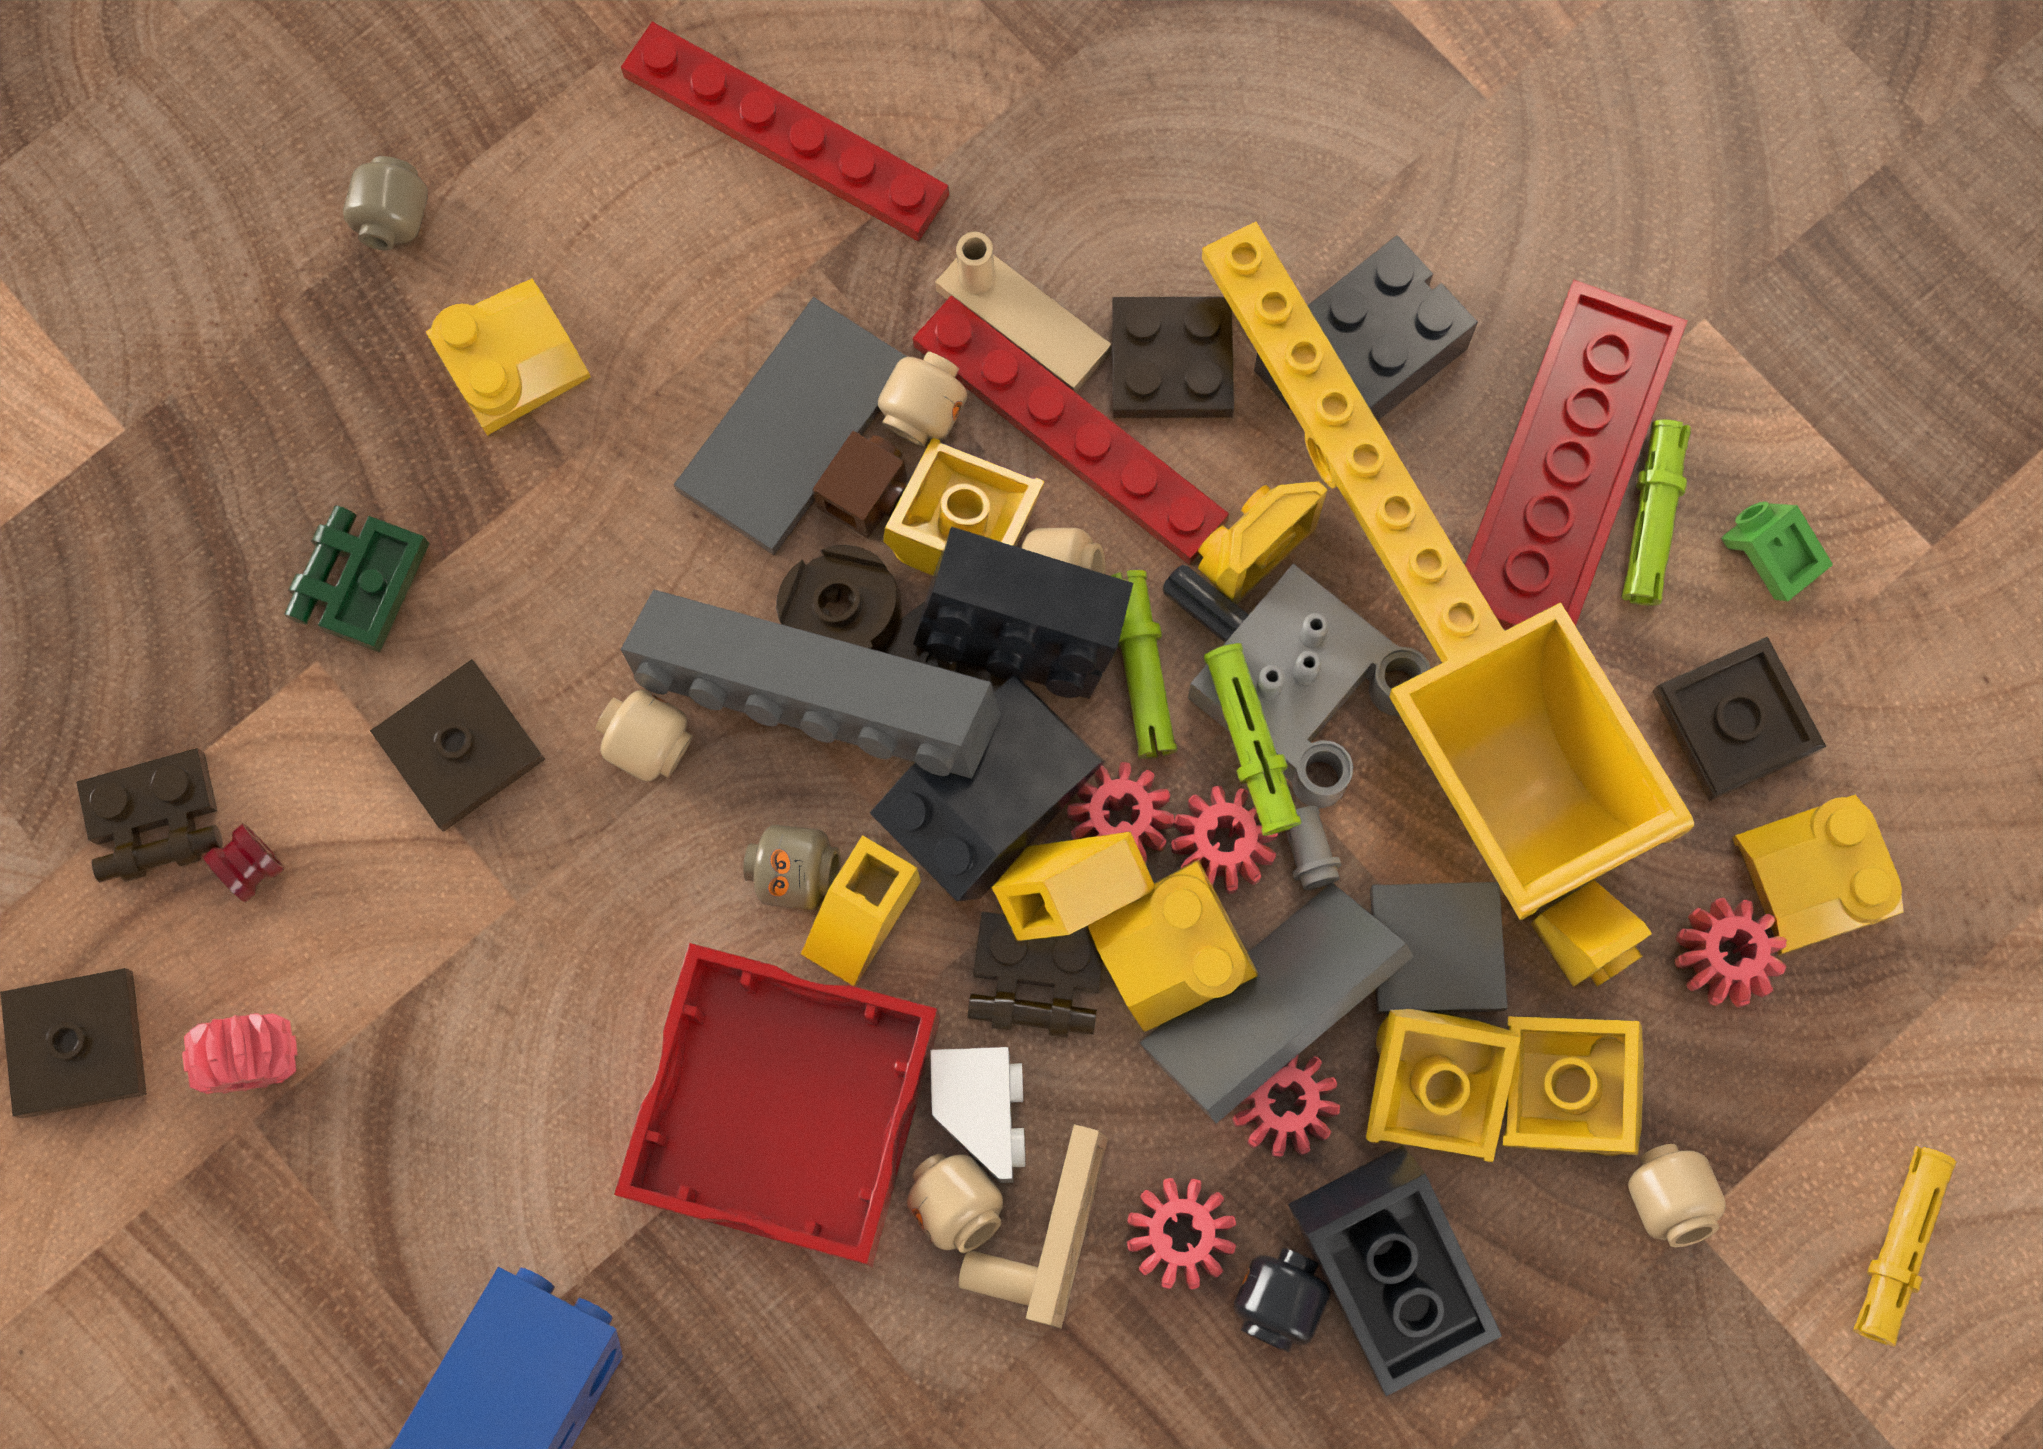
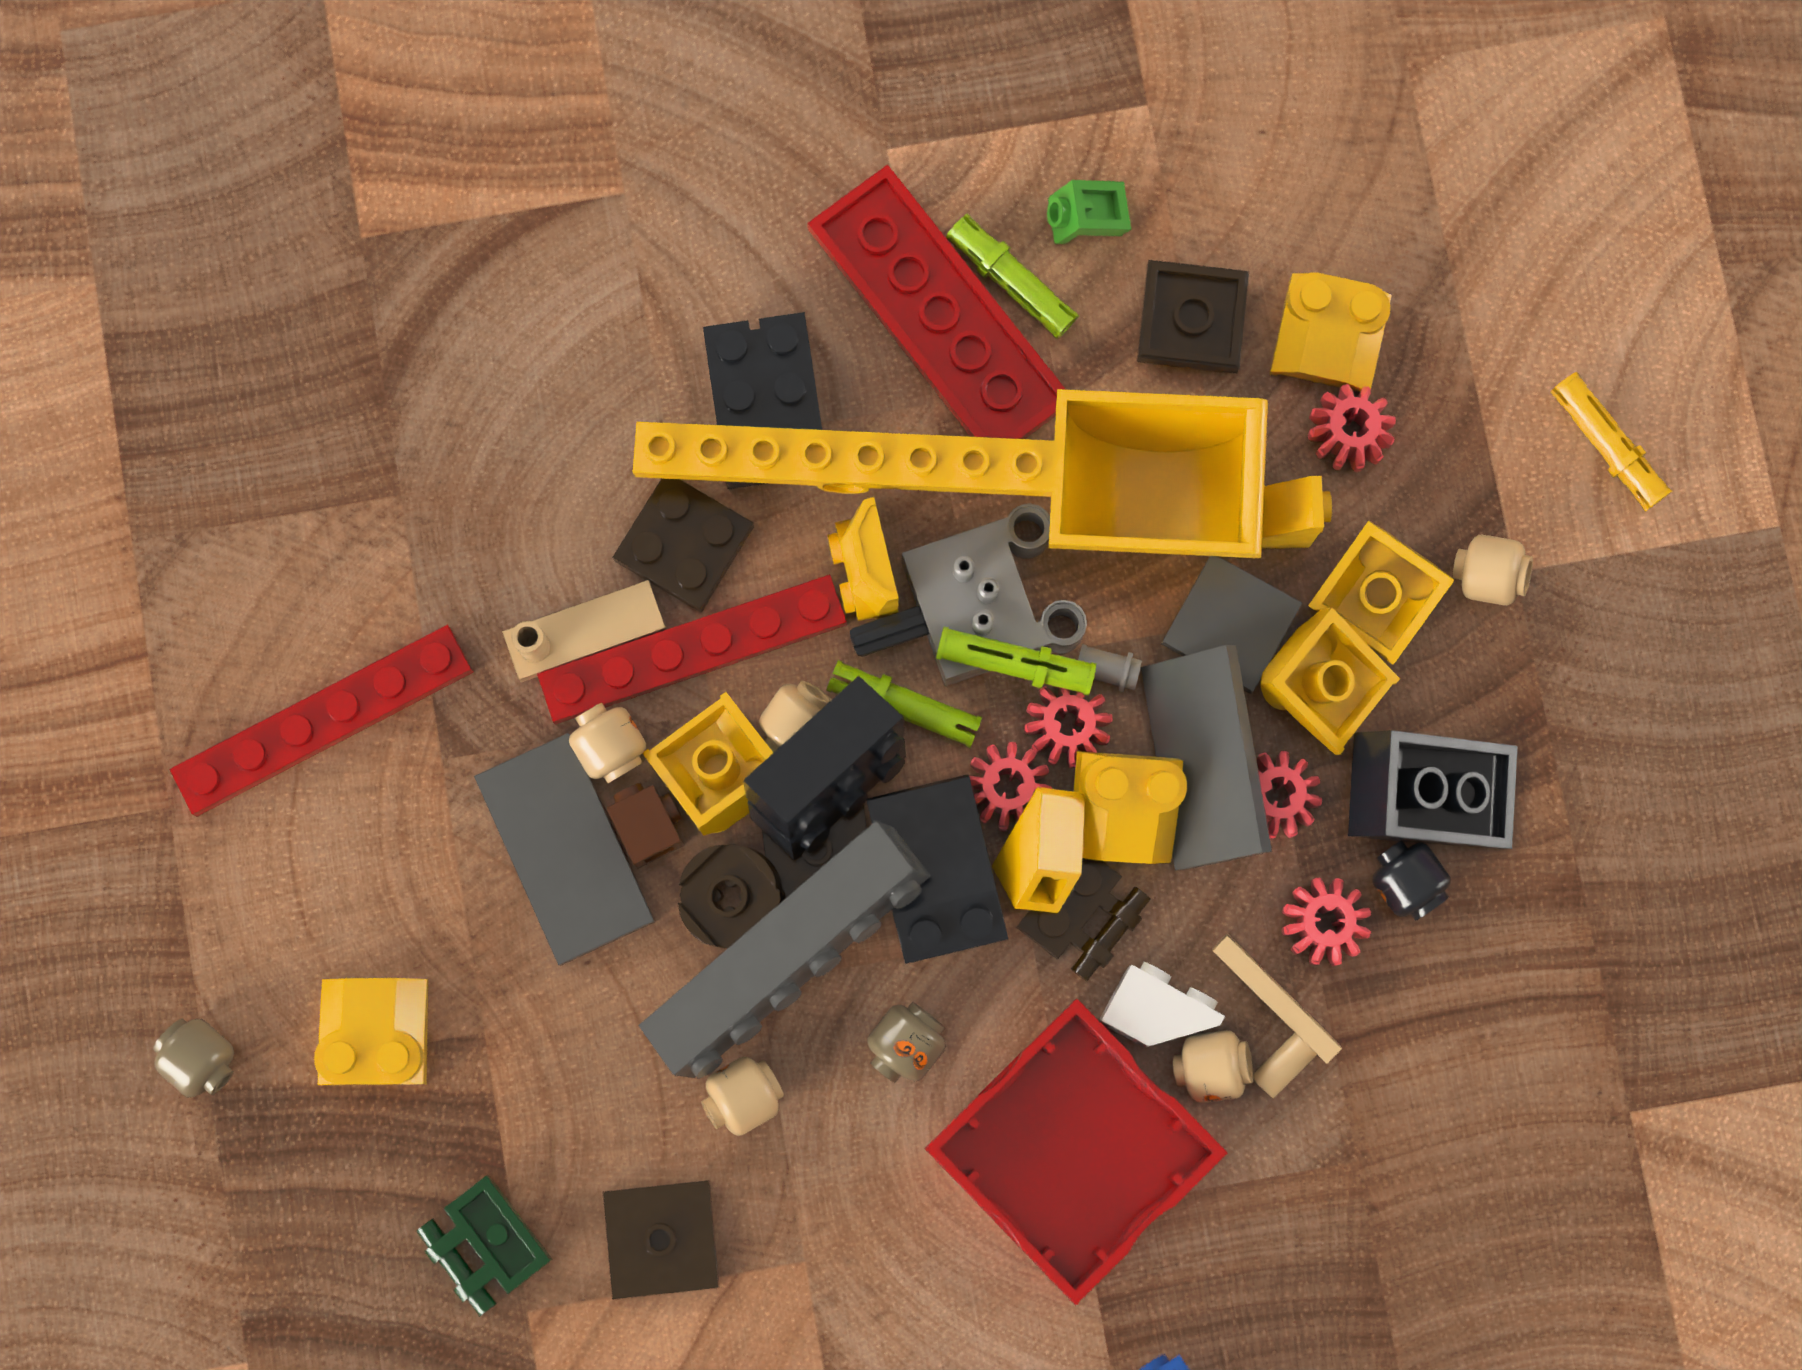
camera: 65 degrees left, 5 degrees up
yellow slope [801,835,921,987] -> none

